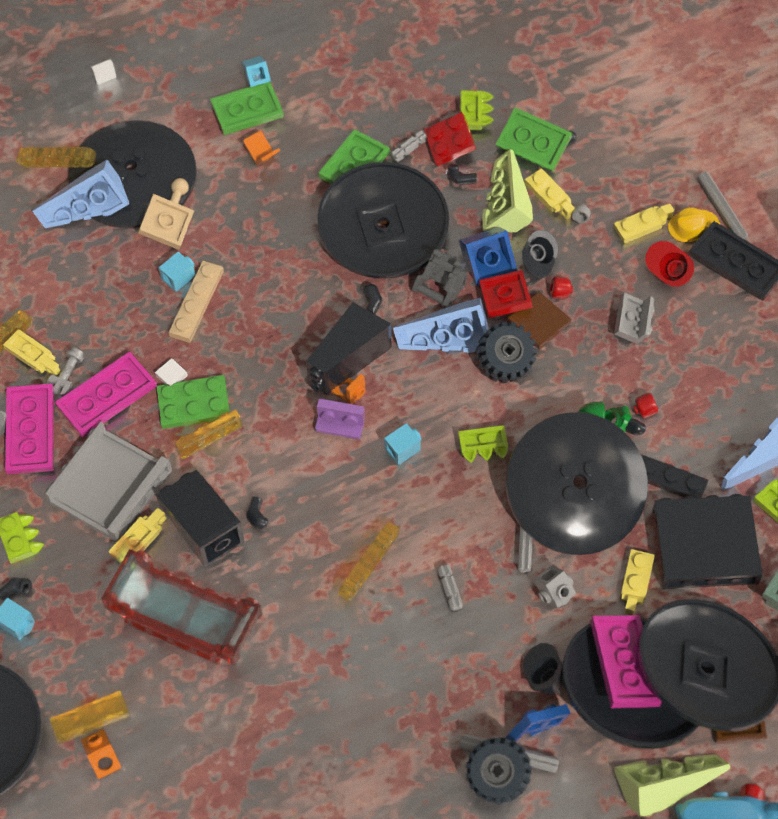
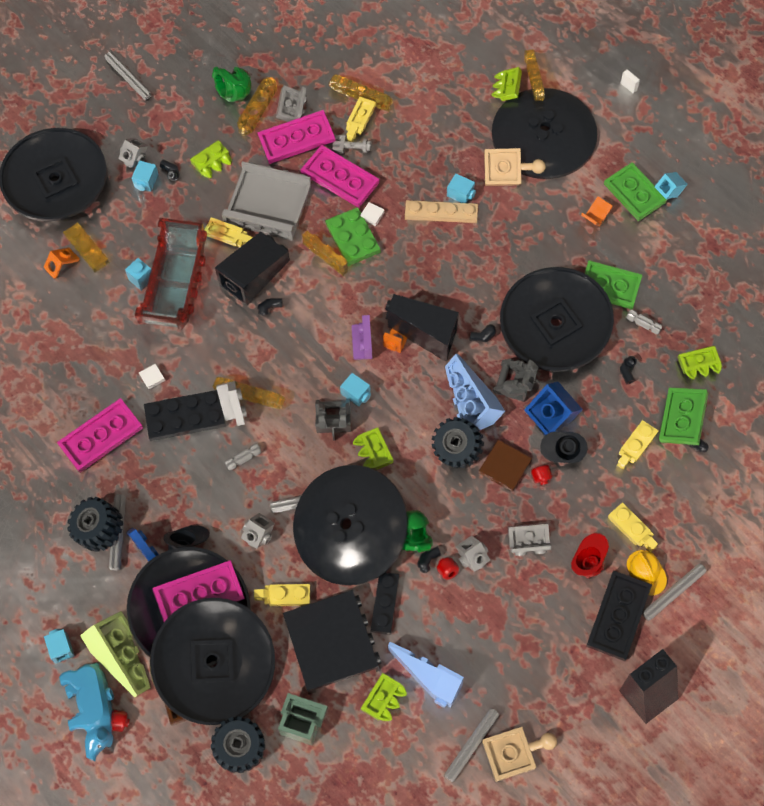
camera: 75 degrees right, 5 degrees up
light blue wedge [32,160,129,228] -> none
red plate [424,112,476,166] -> none
red plate [479,270,533,318] -> none
yellowish green wedge [482,149,533,232] -> none
light grey hinge [572,204,591,223] -> none
none -> dark pink plate [57,398,143,473]
none -> medium azure brick [125,258,154,291]
none -> white tile [139,364,165,390]
none -> black plate [144,390,226,441]
none -> bracket [216,381,247,426]
none -> dark grey piece [315,399,351,441]
none -> light grey brick [456,535,490,572]
none -> lime plate [491,67,522,101]

